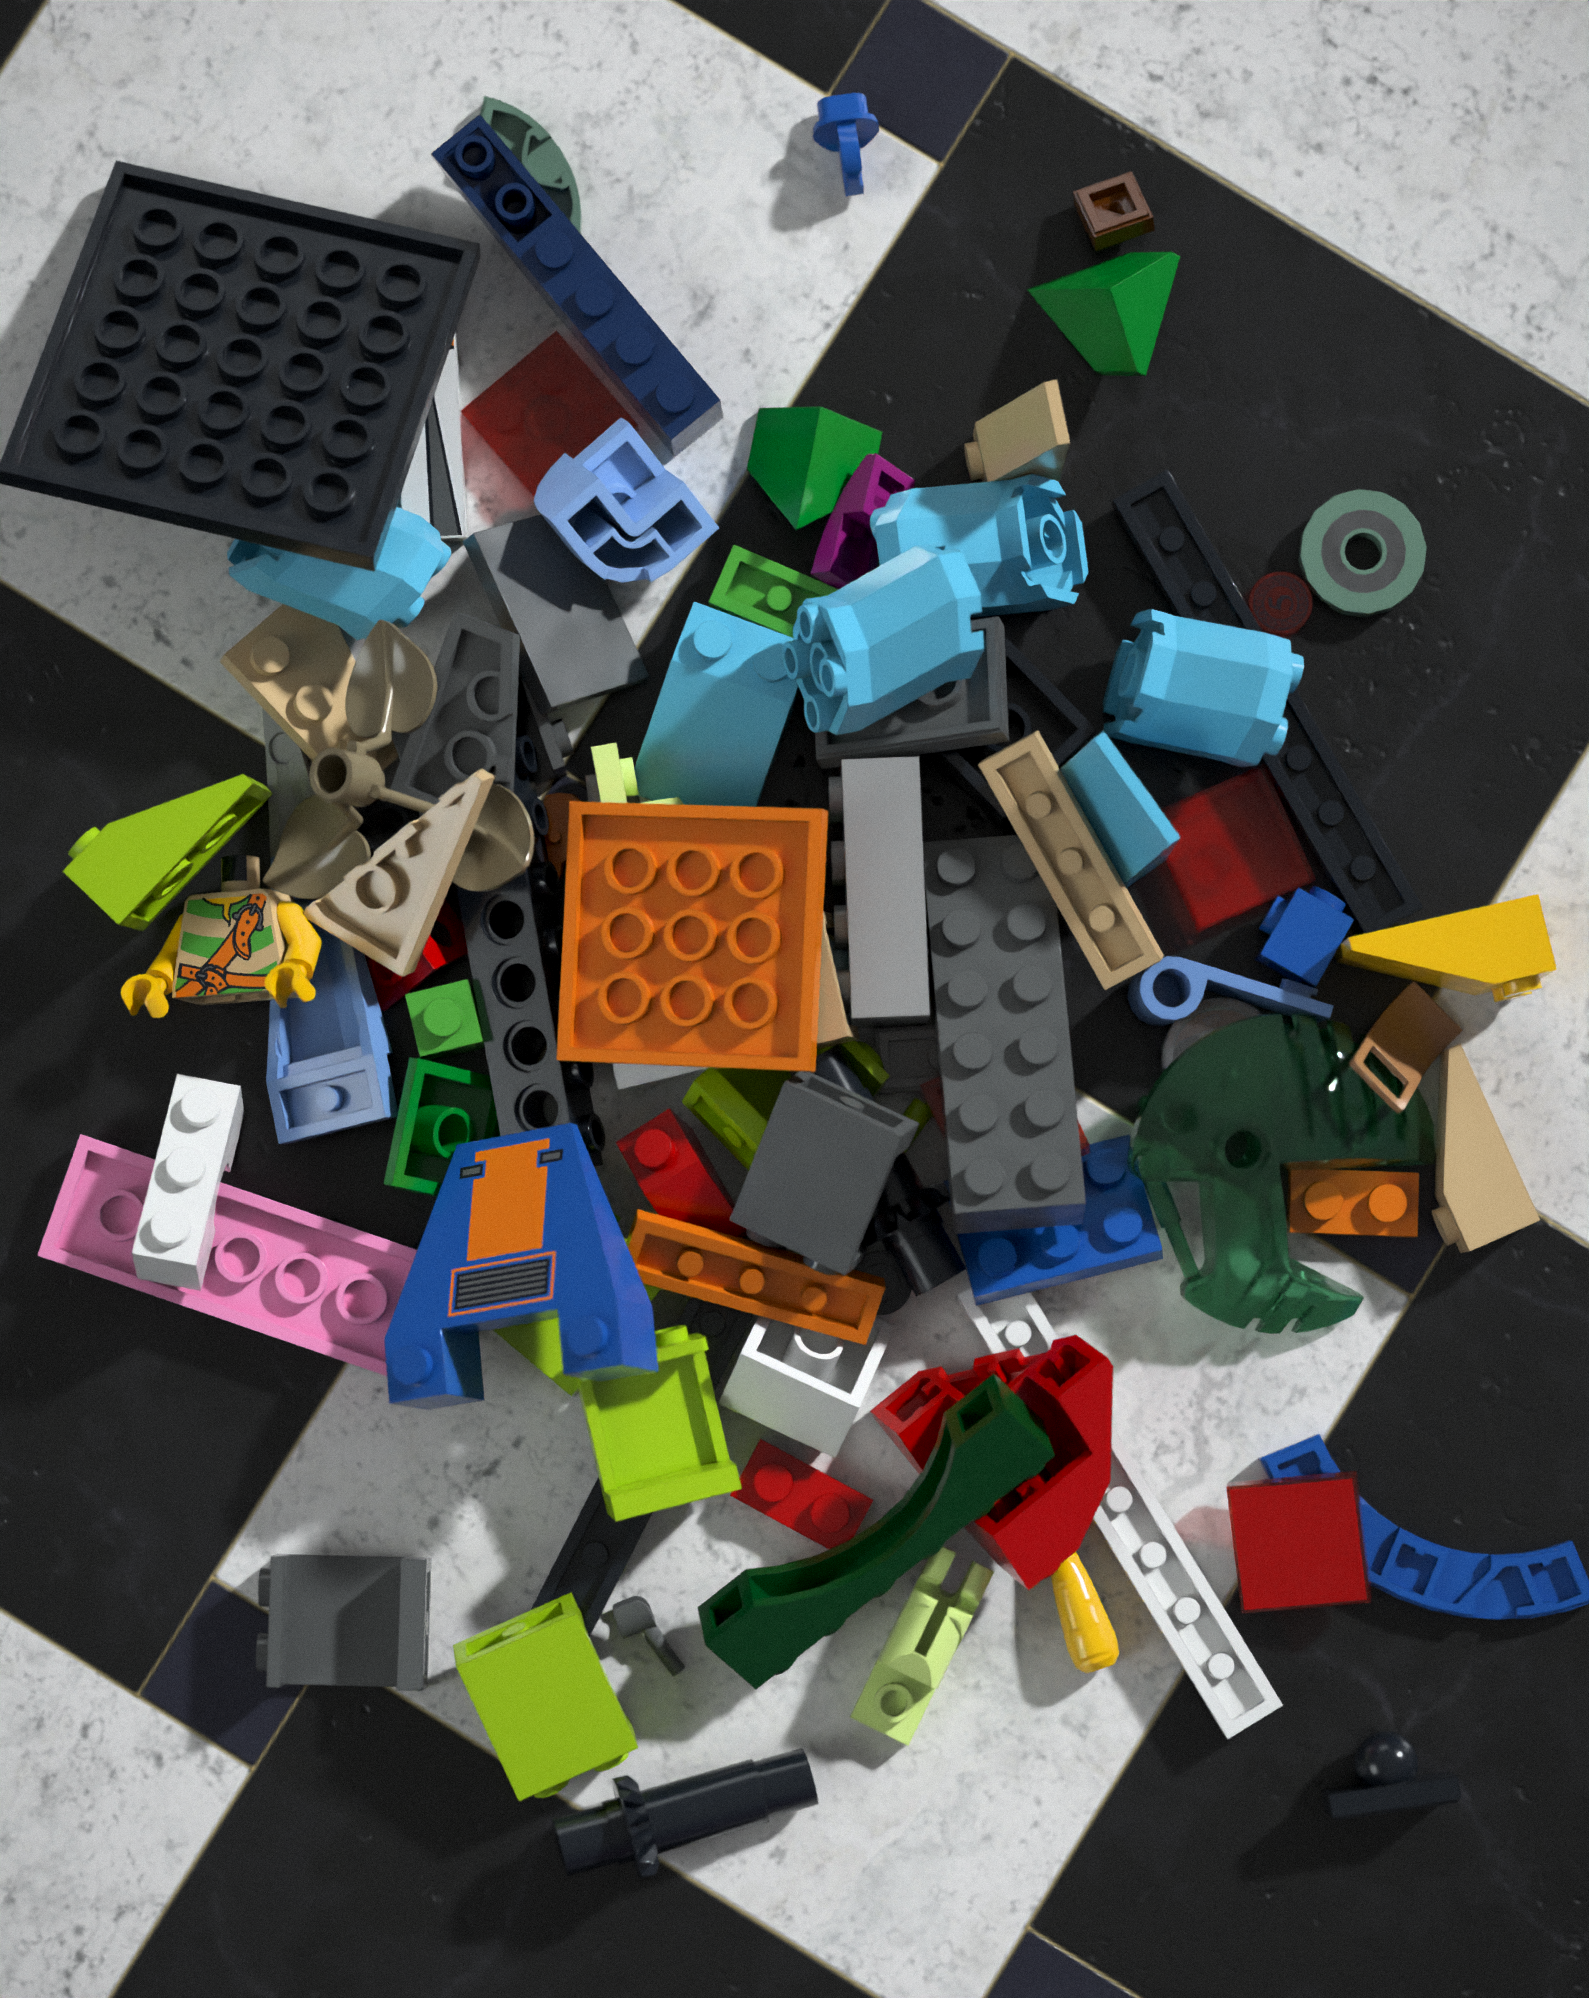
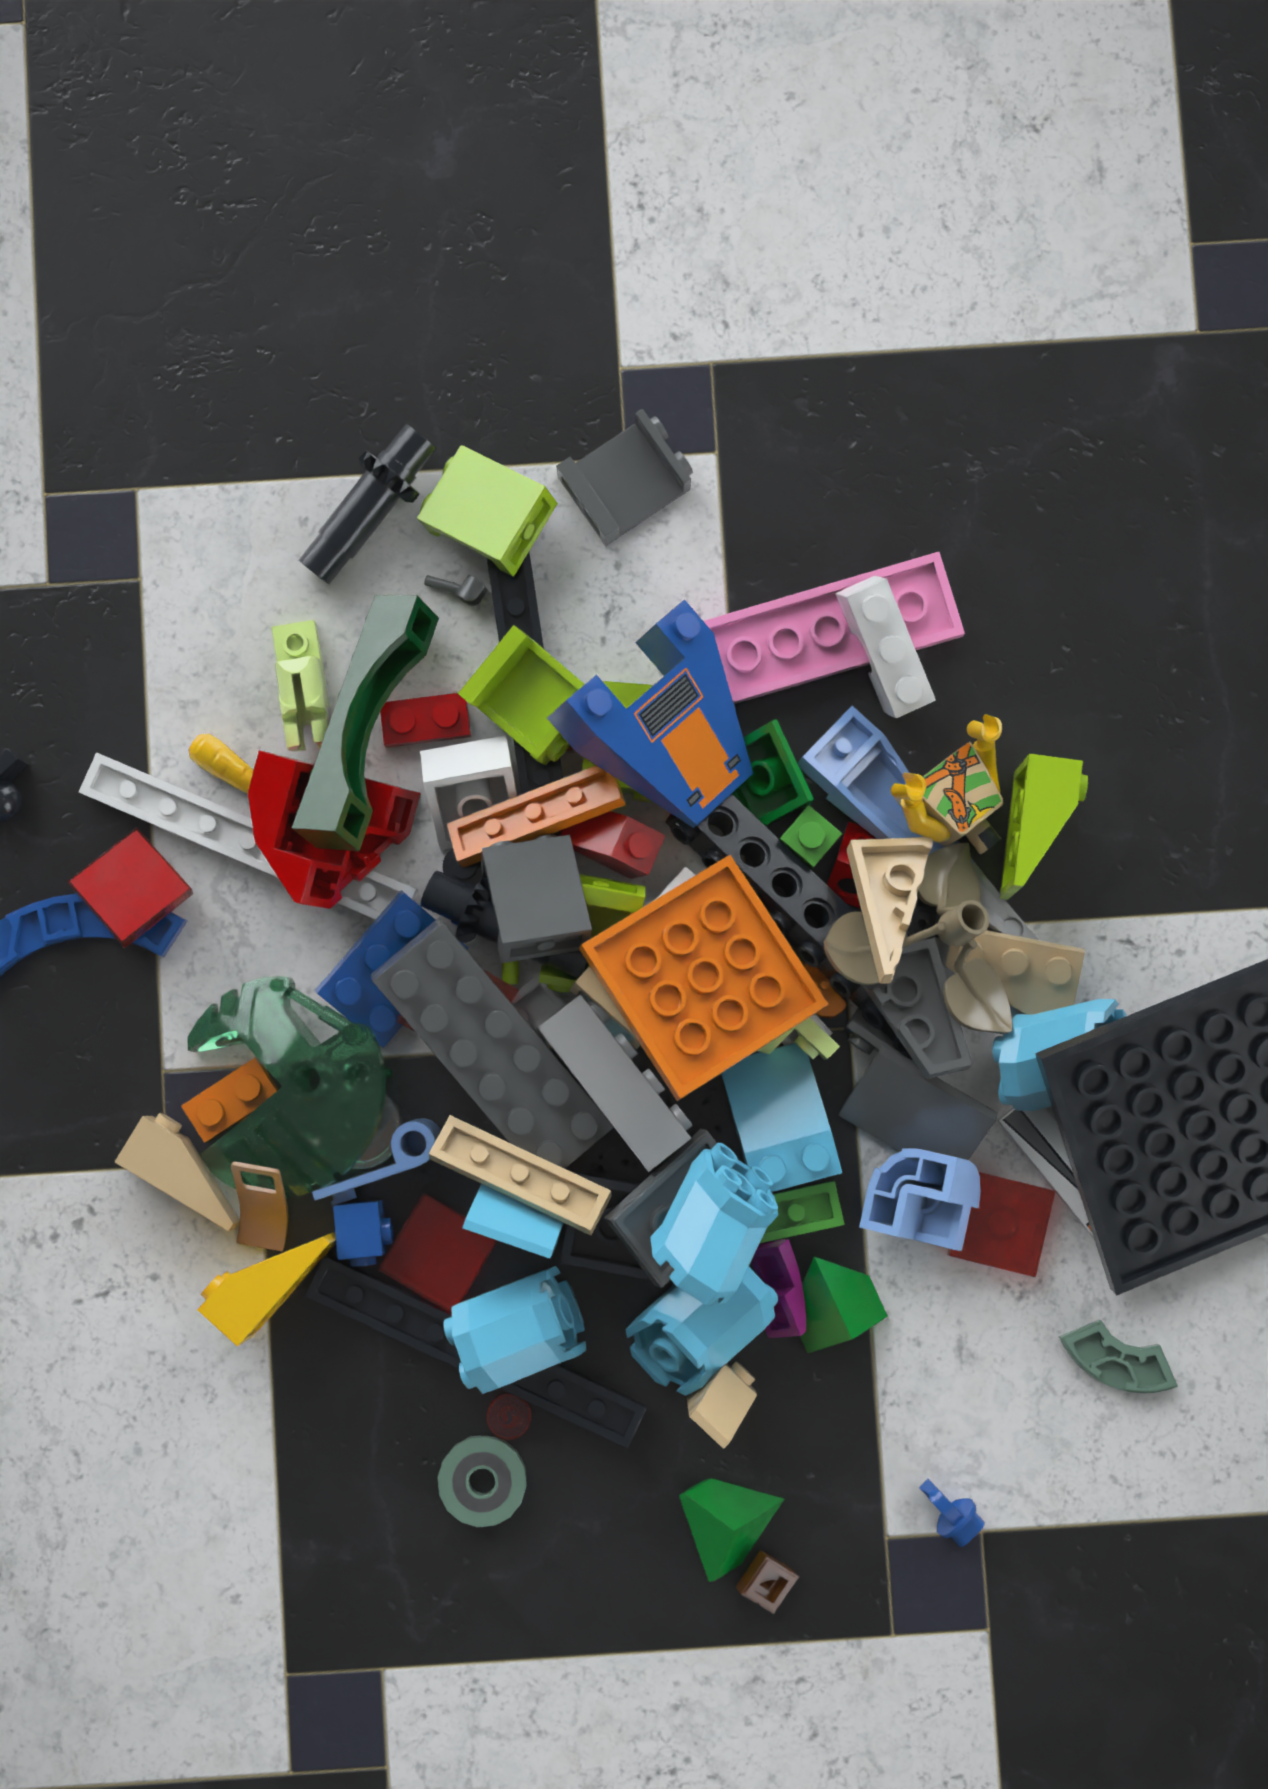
camera: 145 degrees right, 0 degrees up
dark blue slope [431,114,723,457] -> none

